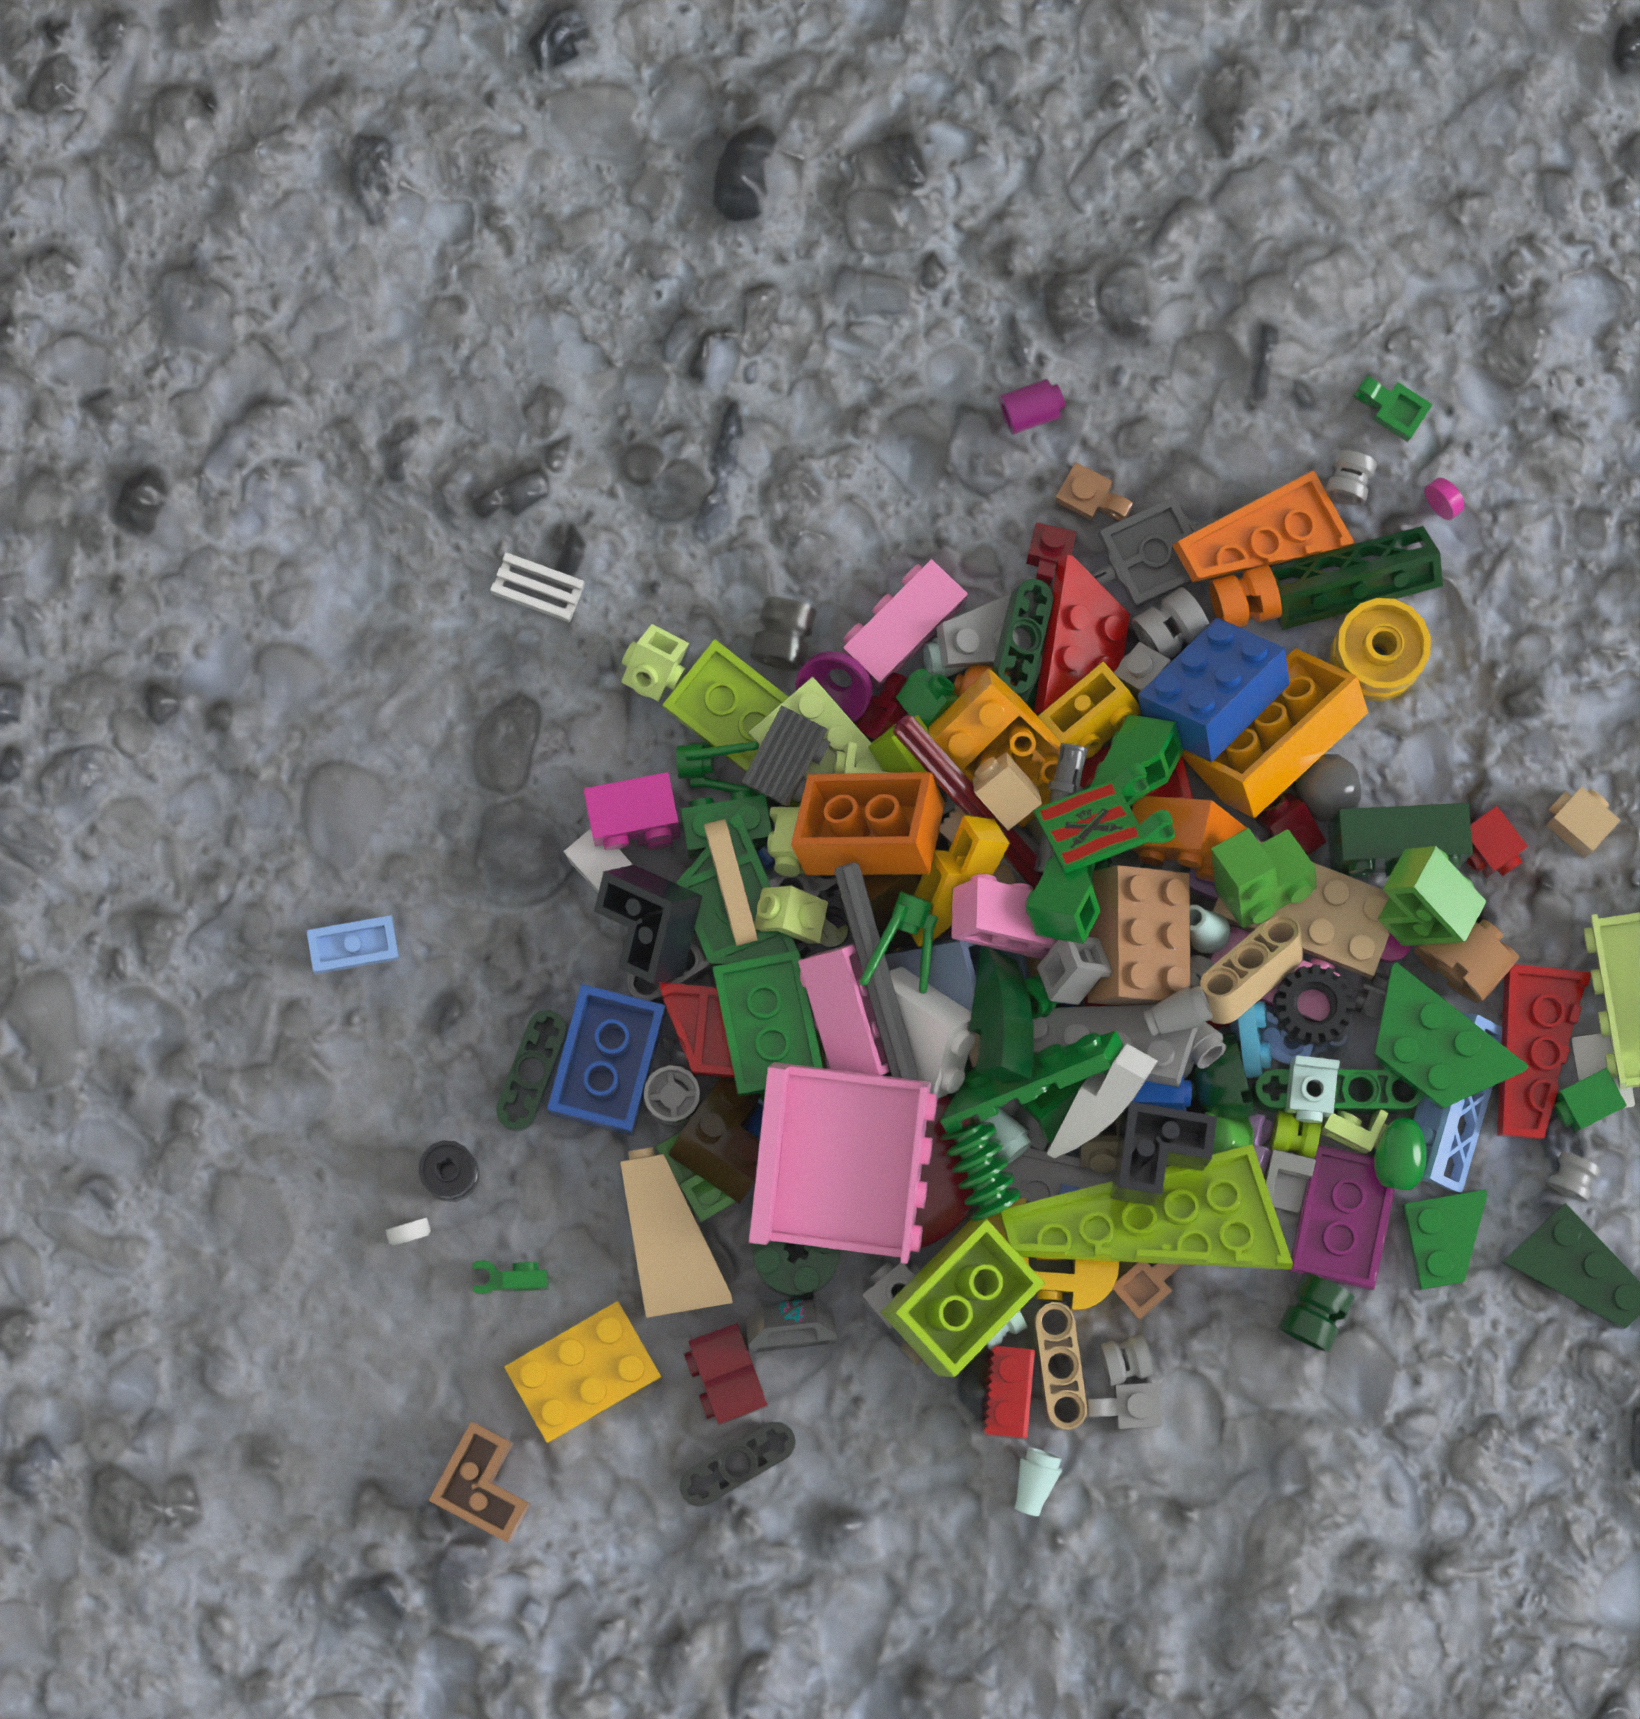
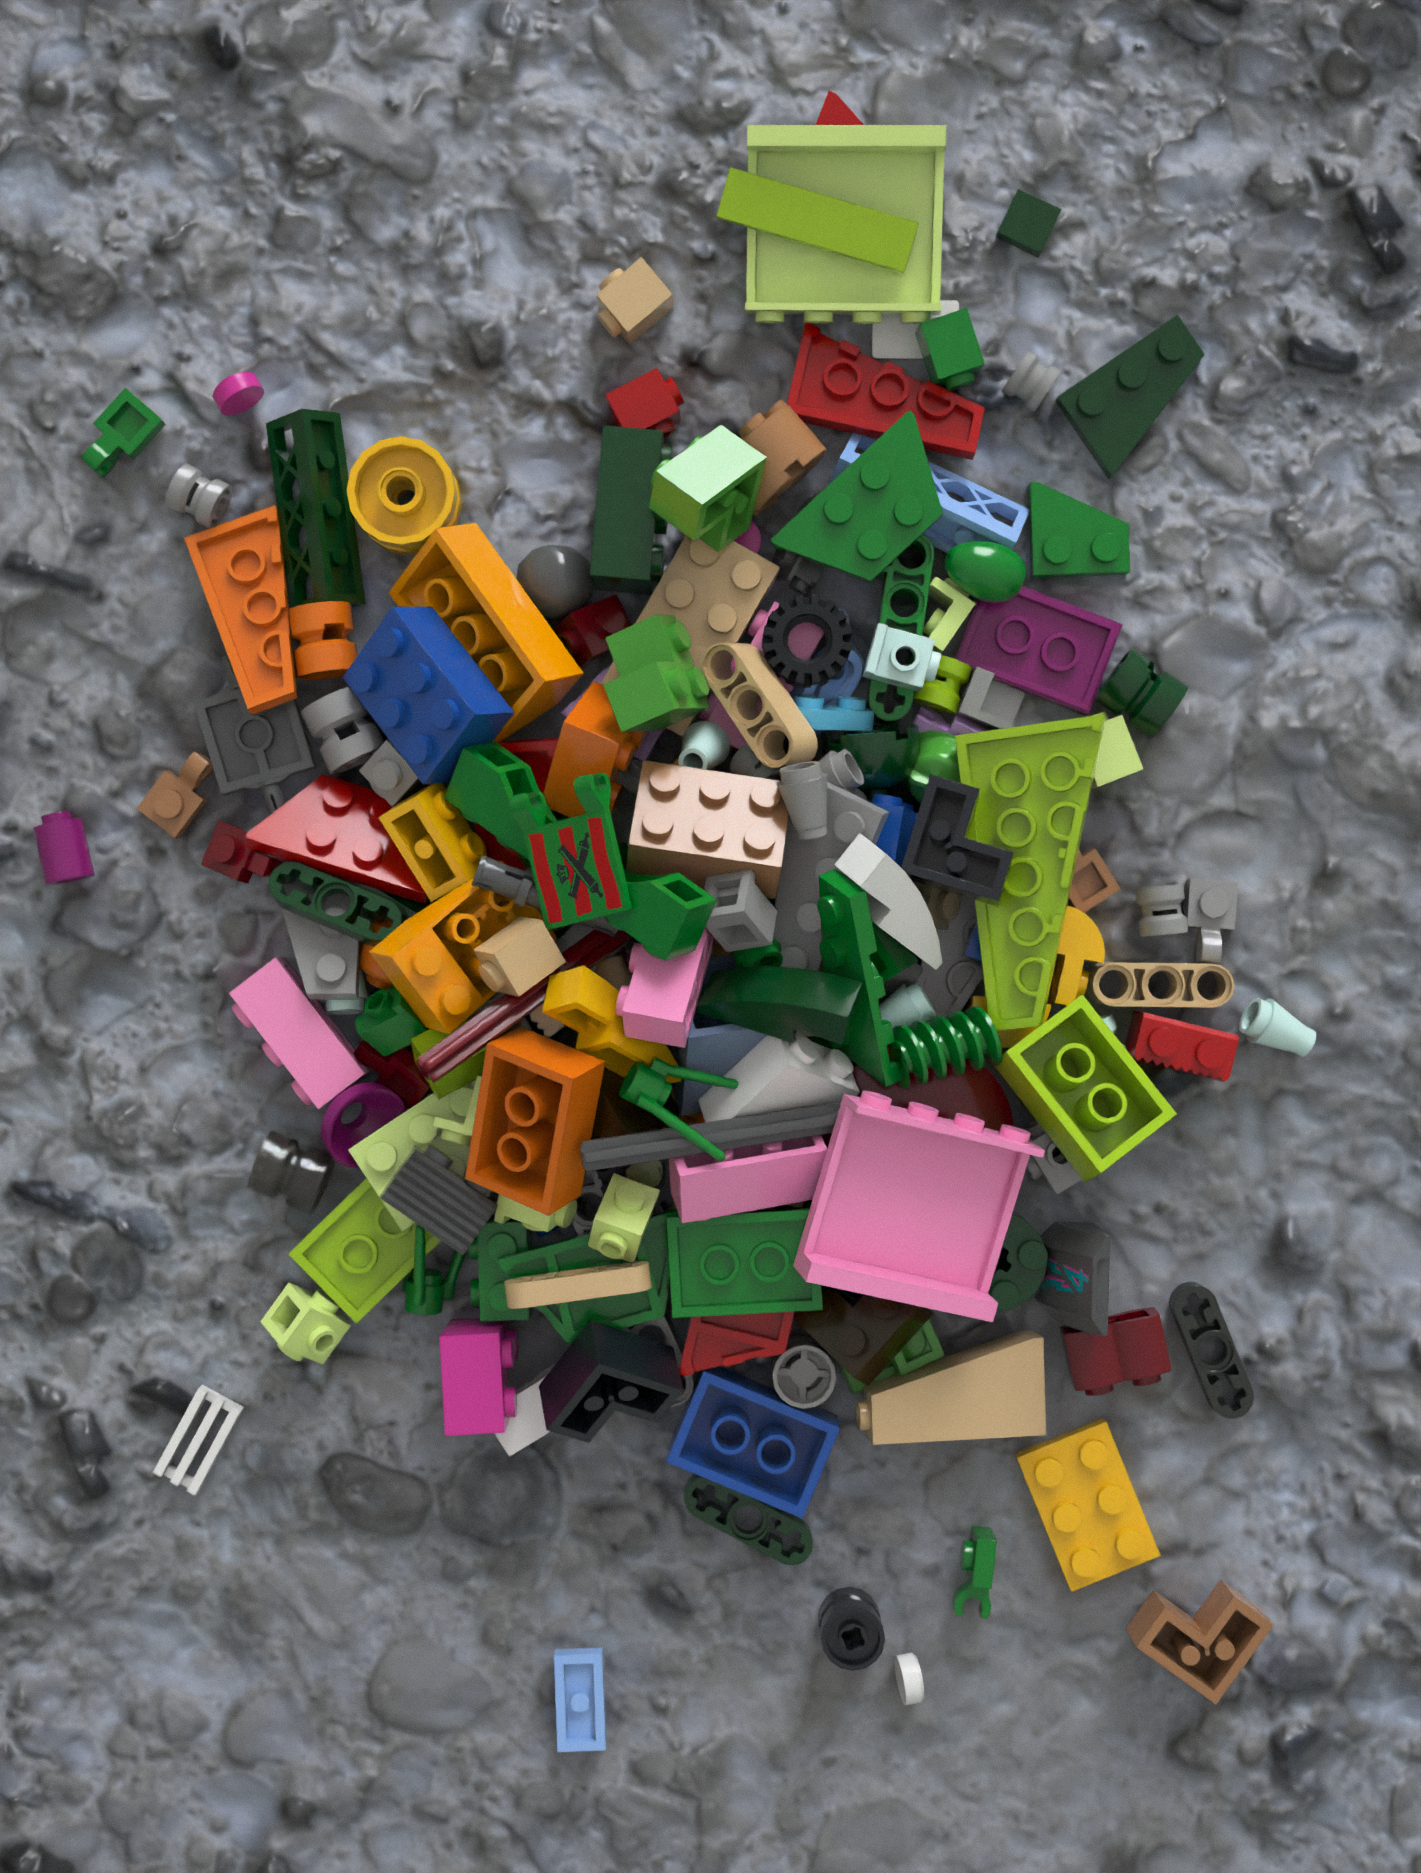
camera: 85 degrees left, 10 degrees up
none -> yellowish green brick [1091,711,1143,789]

